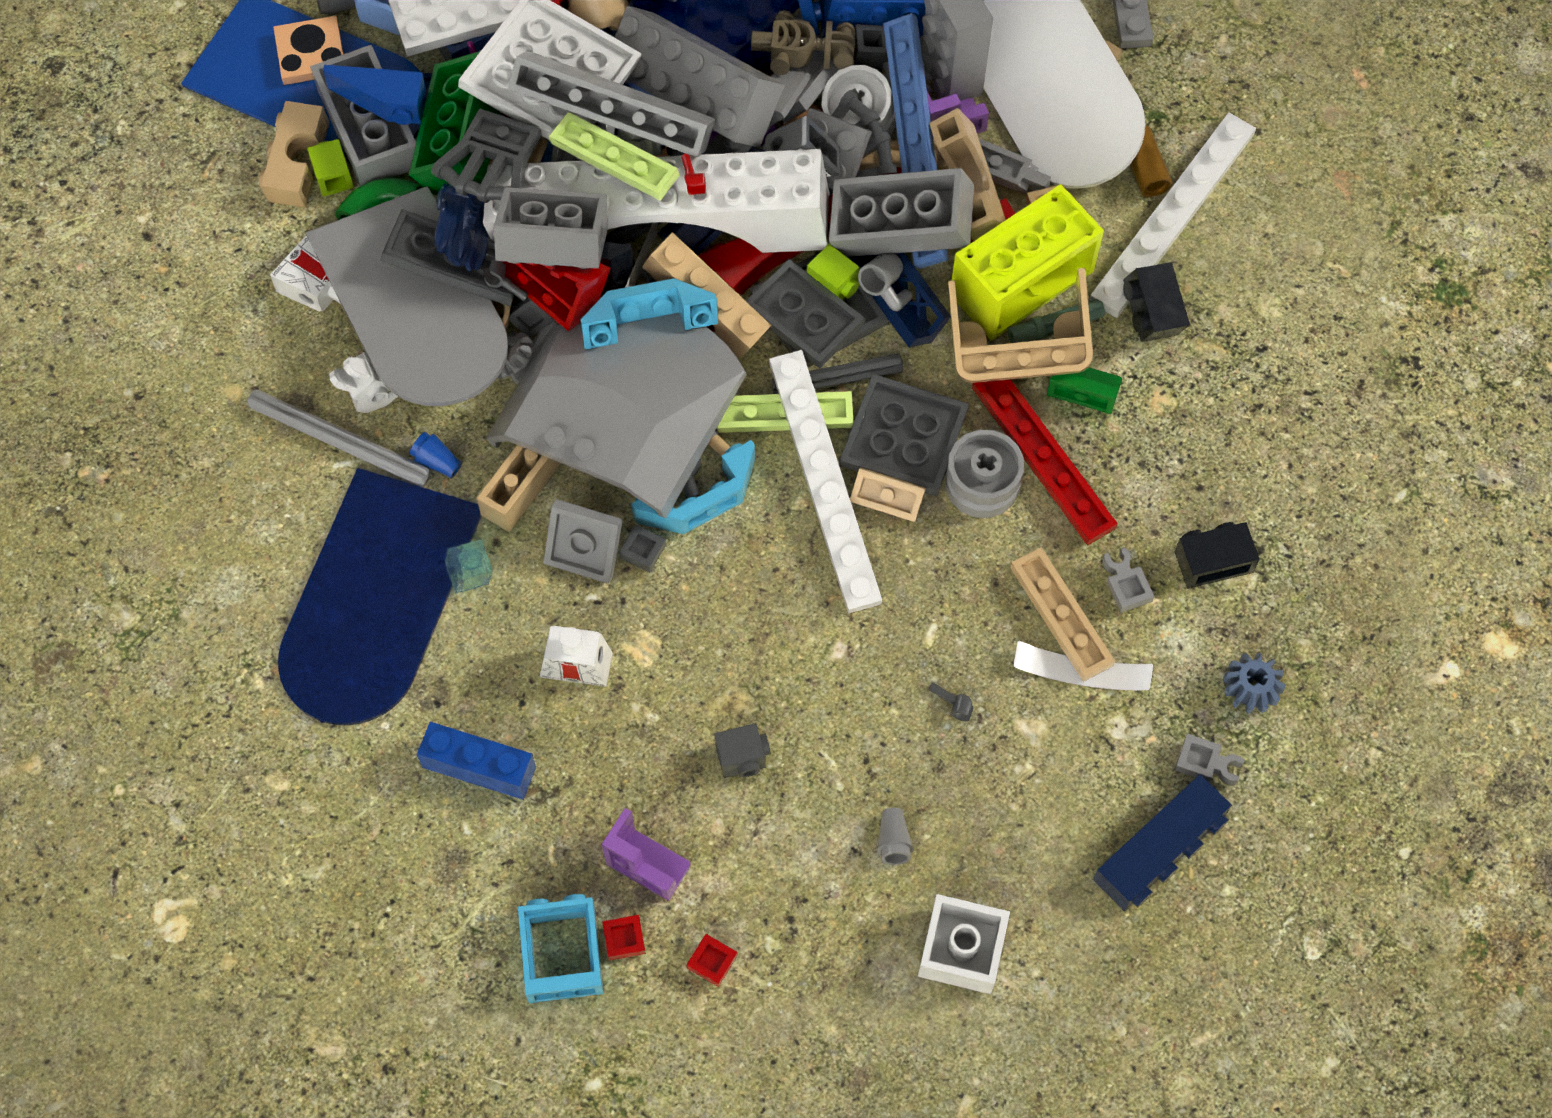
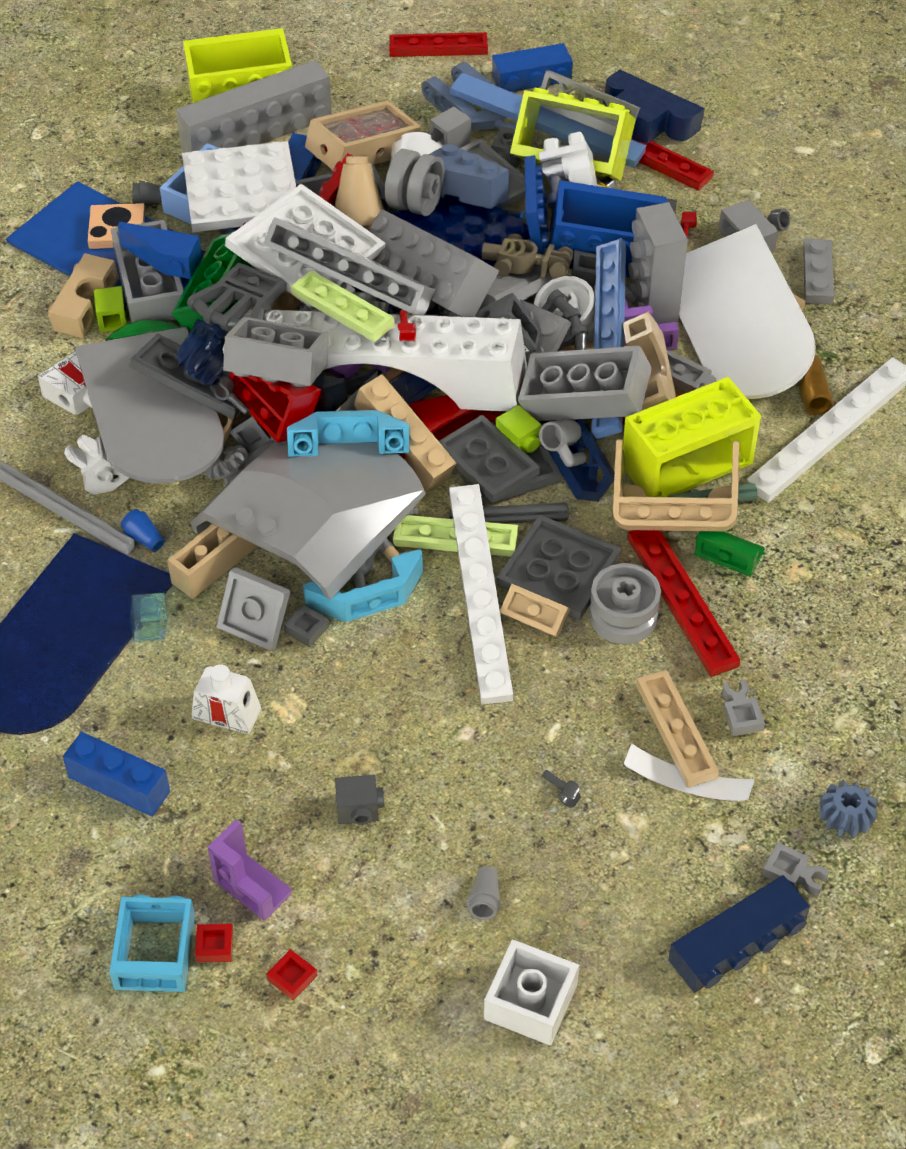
camera: 10 degrees right, 15 degrees down
black piece [1123,262,1190,342] -> none
black piece [1174,522,1260,589] -> none

